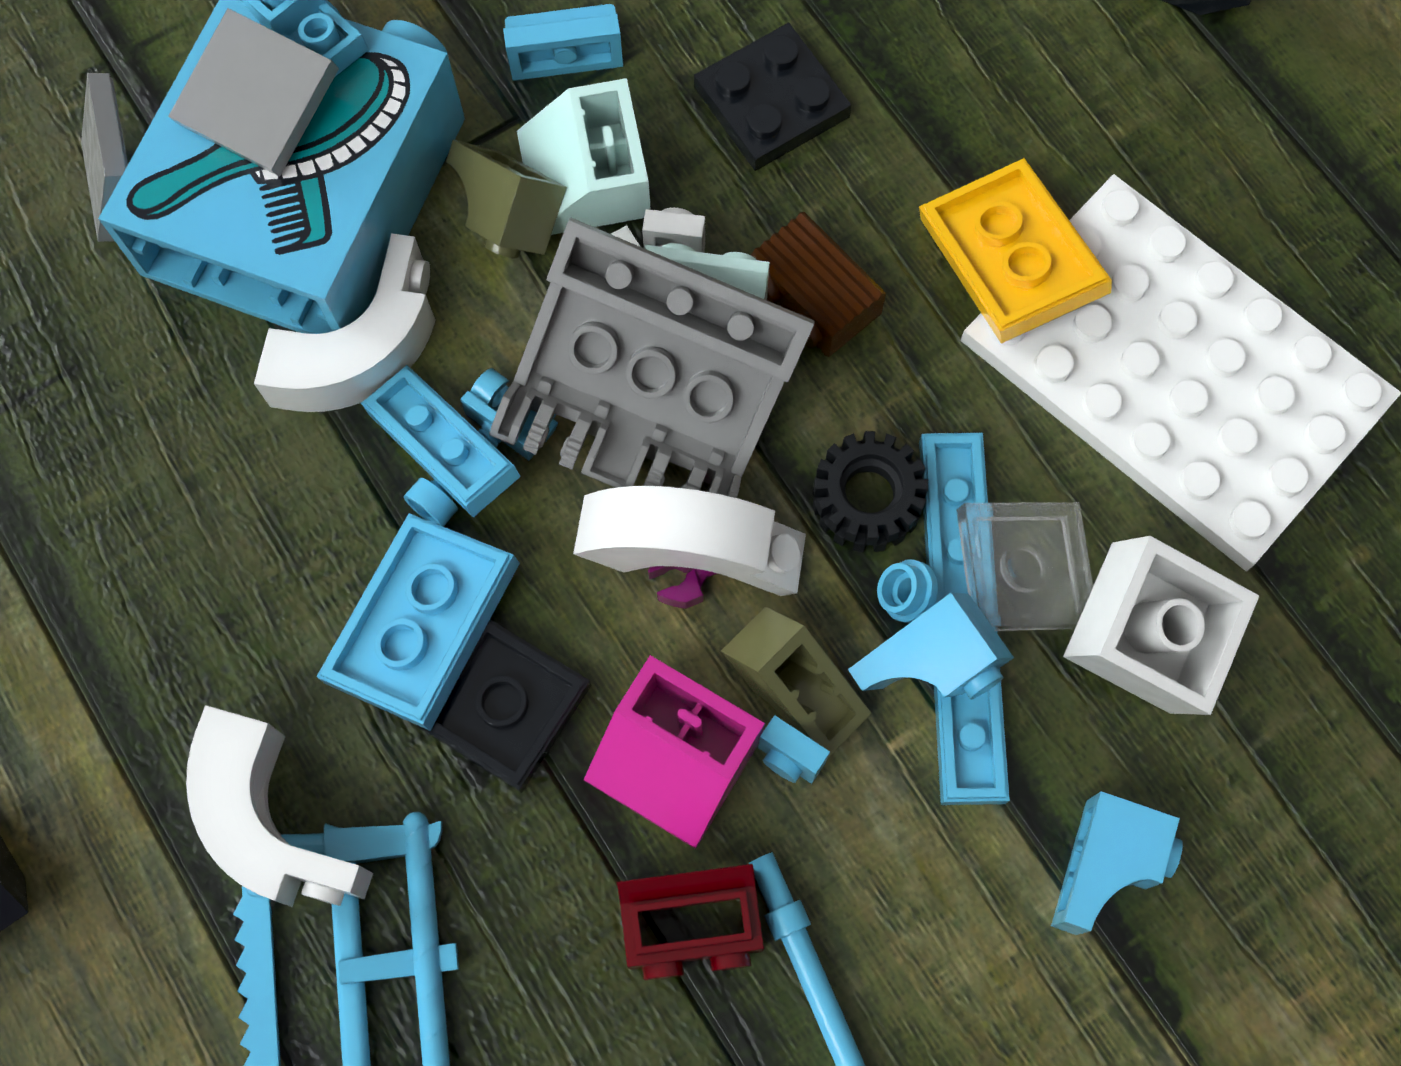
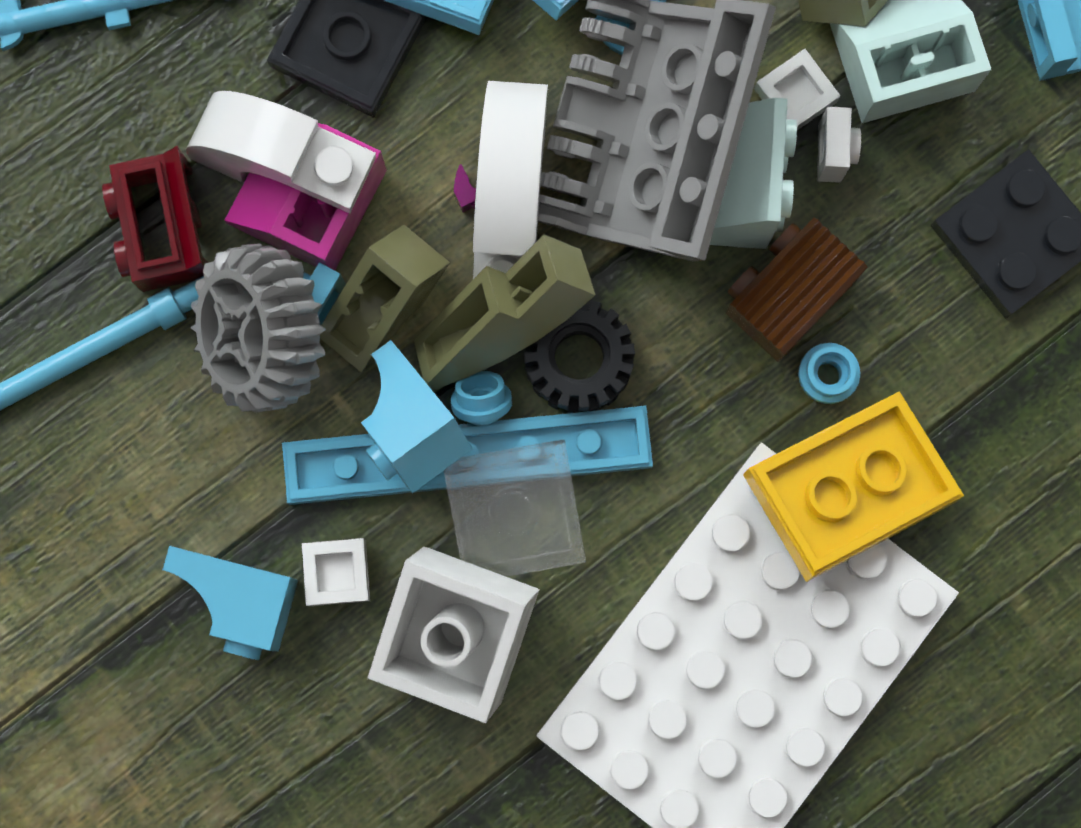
camera: 85 degrees right, 10 degrees up
none -> white arch [186,91,376,214]
none -> light grey gear [190,243,326,413]
none -> white plate [302,538,370,606]
none -> olive slope [414,234,595,390]
none -> medium azure plate [798,343,860,404]

